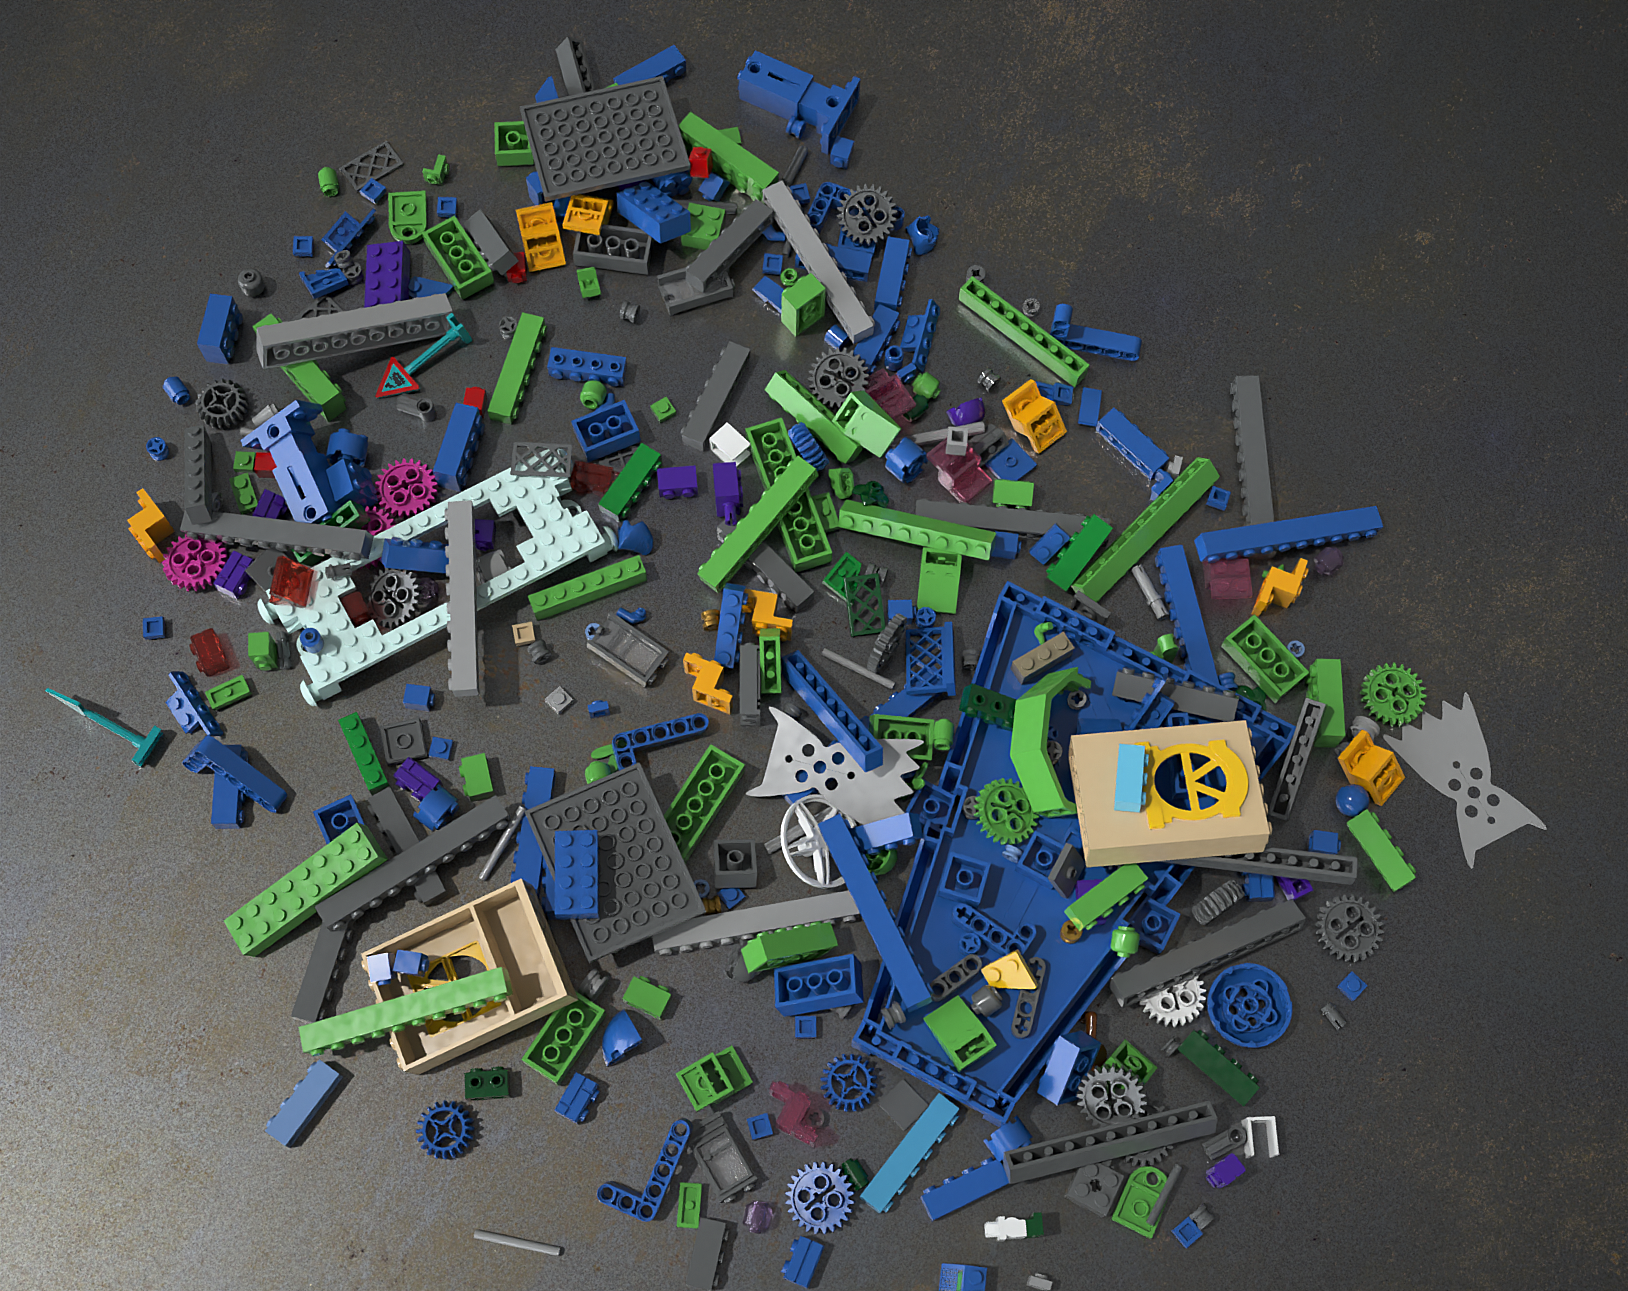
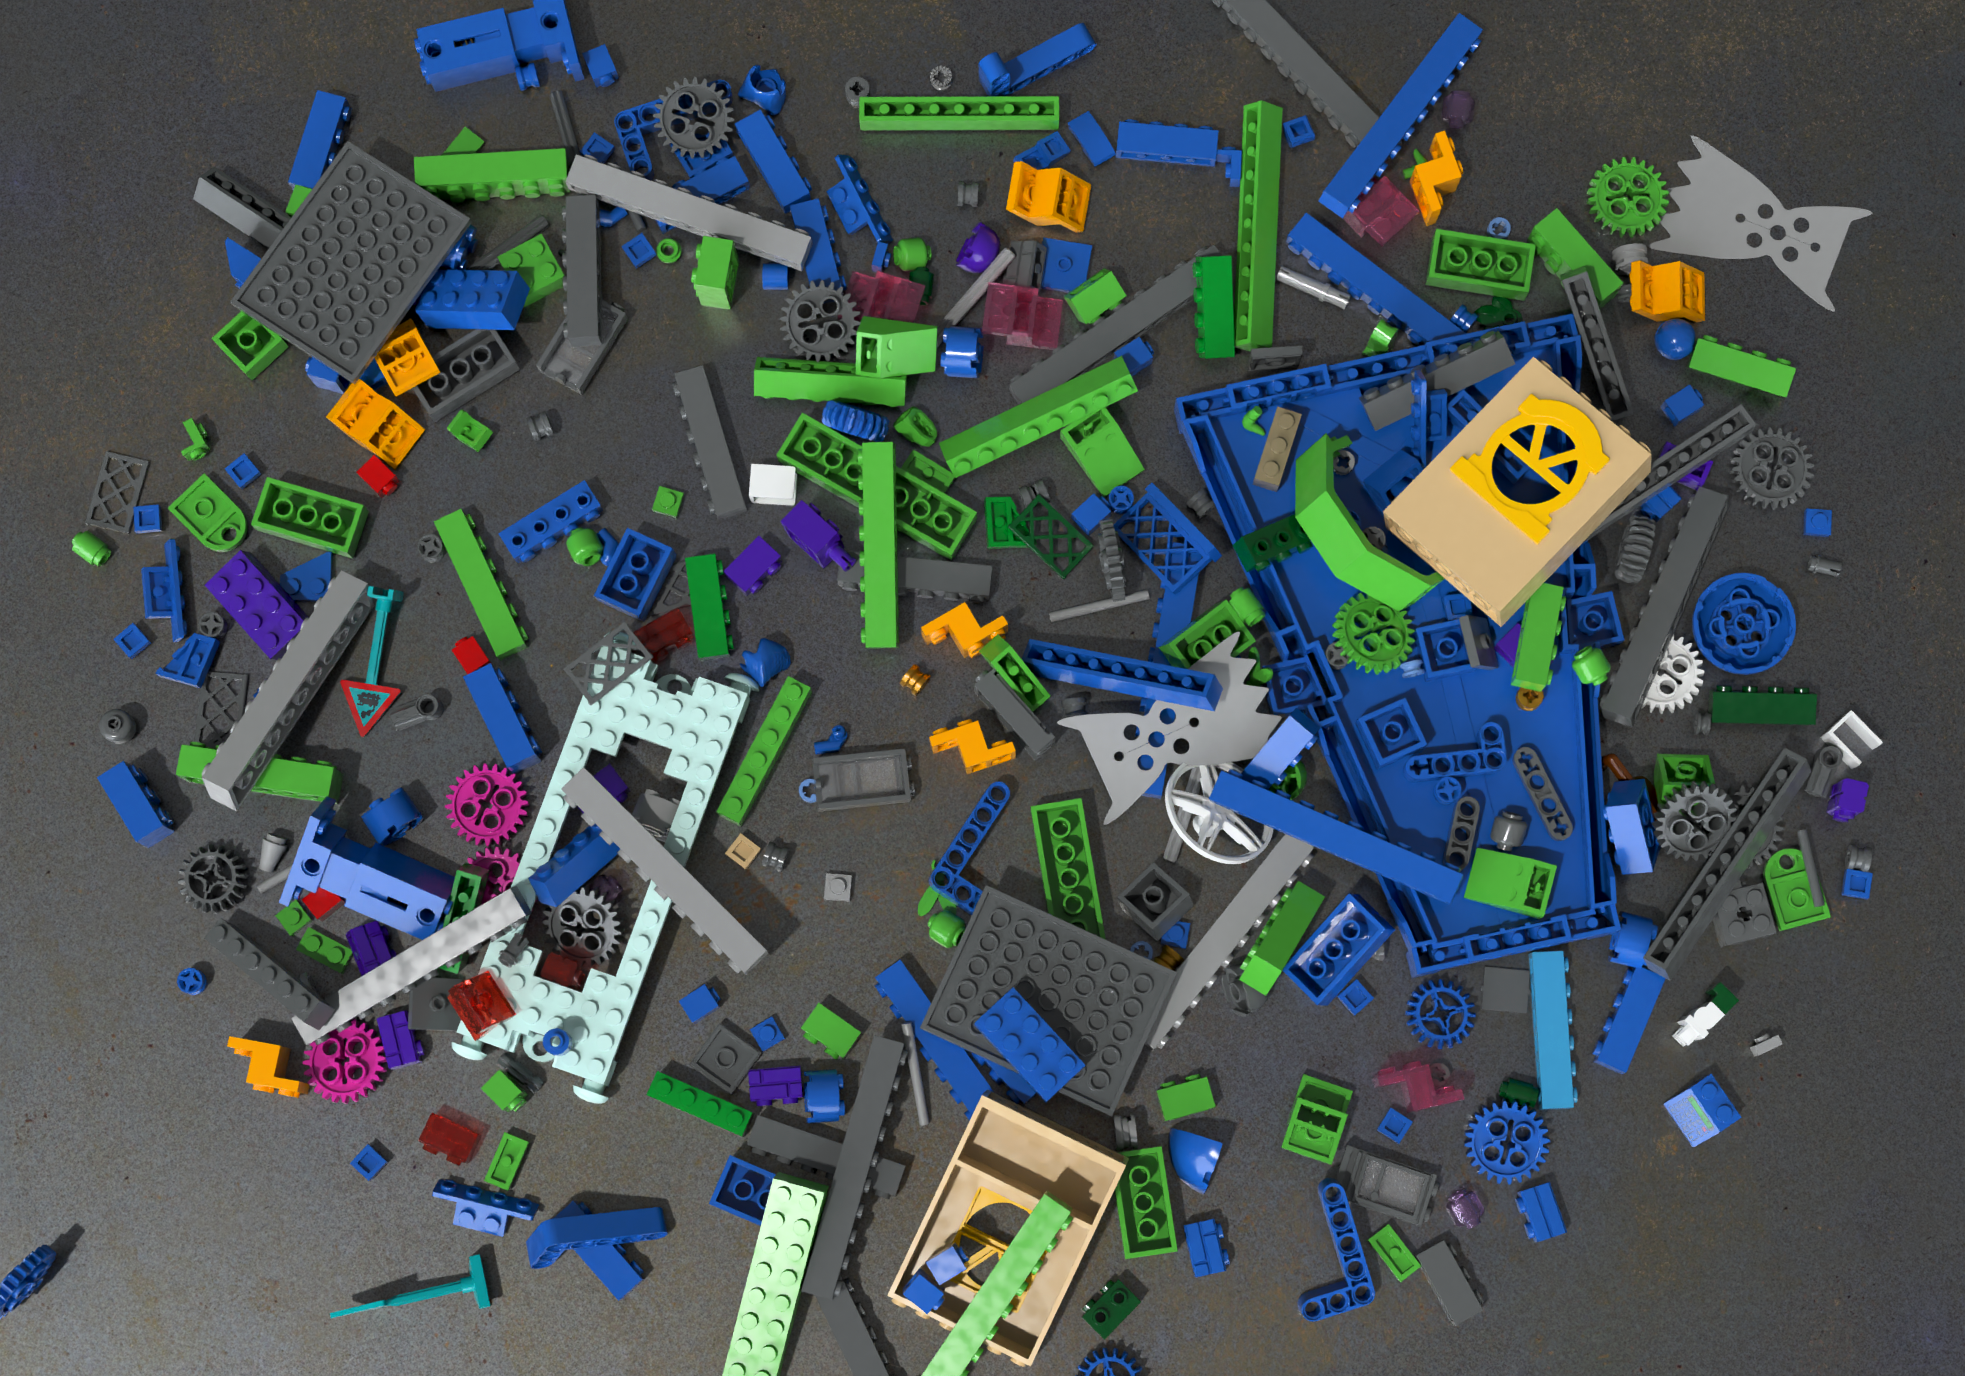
camera: 35 degrees left, 10 degrees up
blue brick [163,377,190,405] -> none
blue brick [326,458,378,509] -> none
dark grey bush [334,250,354,268] -> none
dark grey brick [463,209,519,275] -> none
blue plate [588,700,610,718] -> none
red brick [689,147,713,178] -> none
blue brick [699,171,730,202] -> none
blue brick [714,583,748,668] -> none
blue slope [752,276,784,314] -> none
dark green plate [852,481,889,508] -> none
dark grey wheel [881,1002,906,1029] -> none
blue brick [884,345,904,371] -> none
light grey brick [946,427,968,456] -> none
yellow wing [981,949,1038,989] -> none
blue plate [1029,523,1070,565] -> none
medium azure brick [1114,744,1149,813] -> none
light grey plate [1166,455,1183,481] -> none

